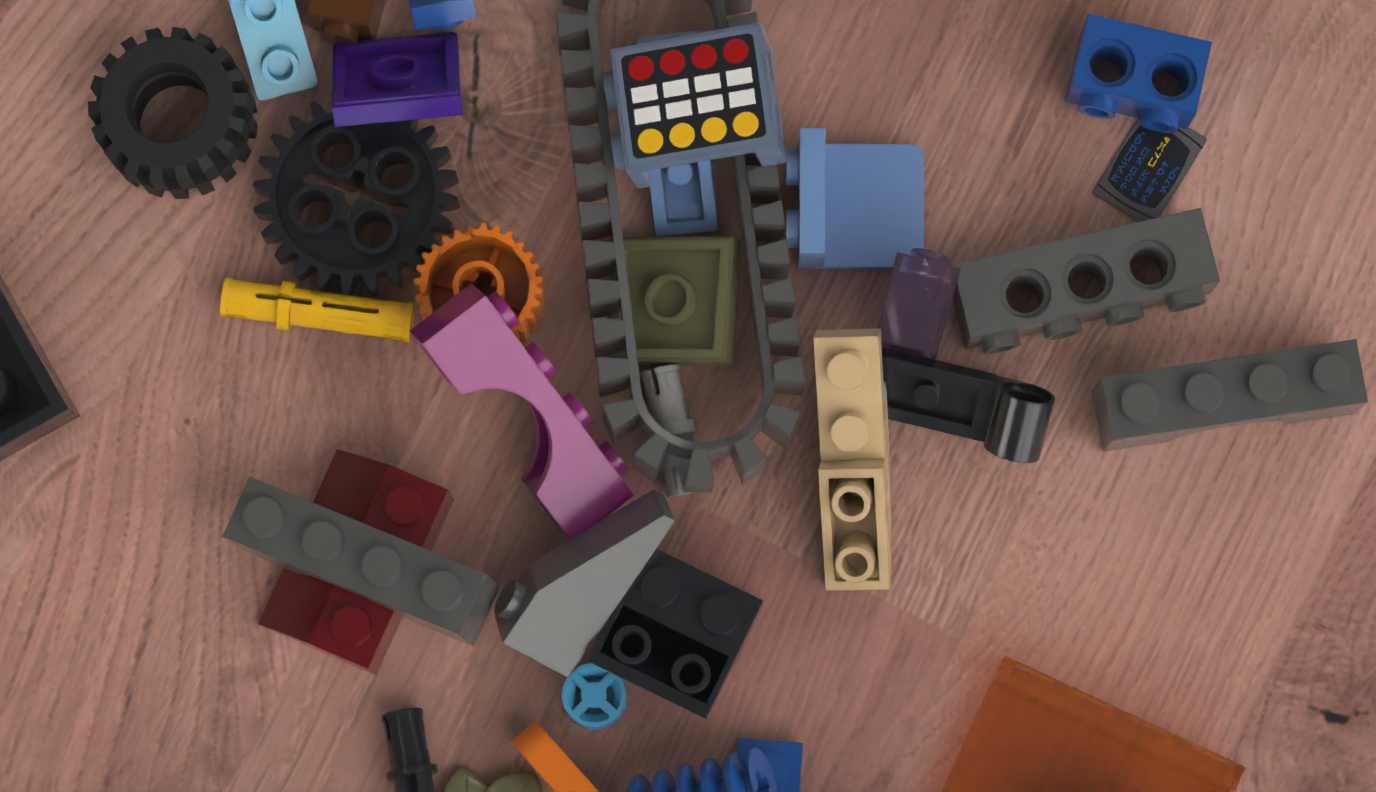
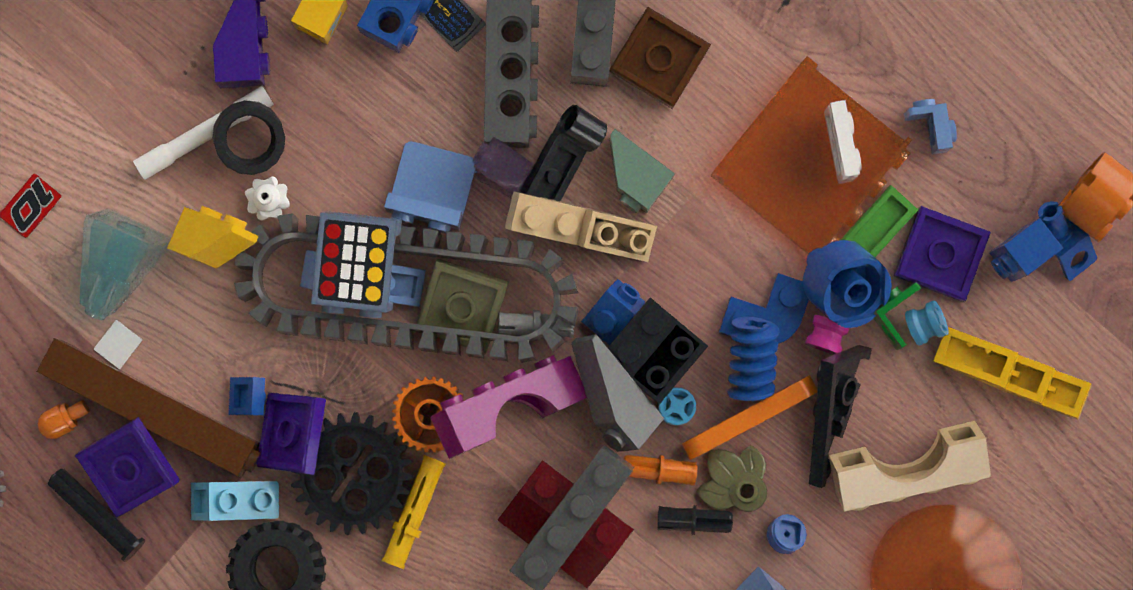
camera: 85 degrees left, 5 degrees up
none -> blue bracket [581,279,645,346]
none -> reddish brown plate [609,7,711,109]
none -> sand green slope [609,129,675,214]
none -> orange axle [623,455,698,486]

